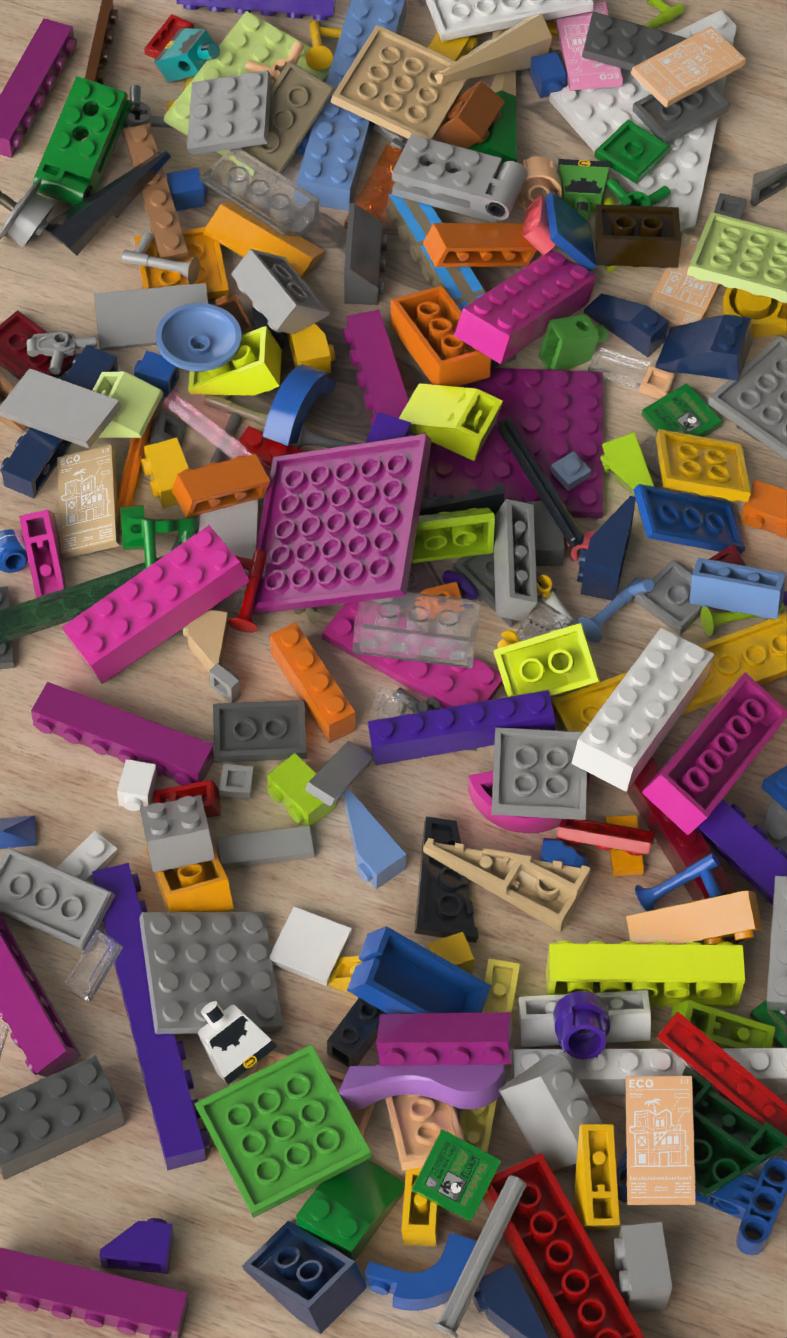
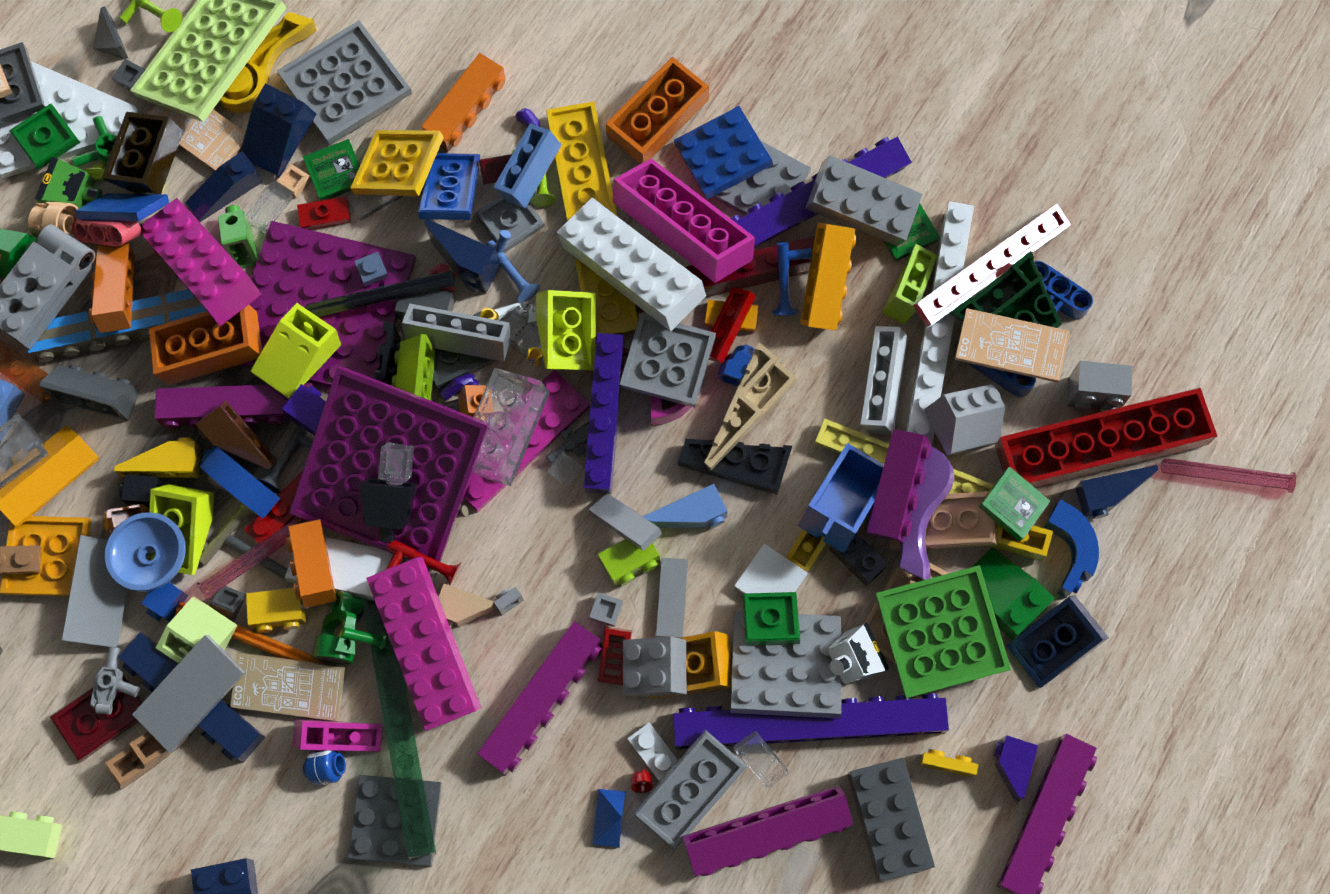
camera: 75 degrees left, 15 degrees up
white brick [117,759,158,811] -> none
light grey piece [121,232,200,284] -> none
dark grey plate [213,700,307,763] -> none
light grey slope [231,249,330,334] -> none
orange brick [270,622,356,743] -> none
yellow brick [427,932,474,974] -> none
light grey axle [432,1175,526,1338] -> none
neon yellow brick [546,940,745,1008] -> none
dark purple piece [553,991,610,1060] -> none
yellow slope [573,1124,620,1231] -> none
lime slope [600,432,654,496] -> none
none -> reddish brown slope [196,400,277,469]
none -> red plate [297,196,351,230]
none -> black torso [360,478,417,542]
none -> clear brick [378,442,414,485]
none -> red hinge [631,769,653,793]
none -> green tile [743,592,800,646]
none -> yellow plate [919,749,978,777]

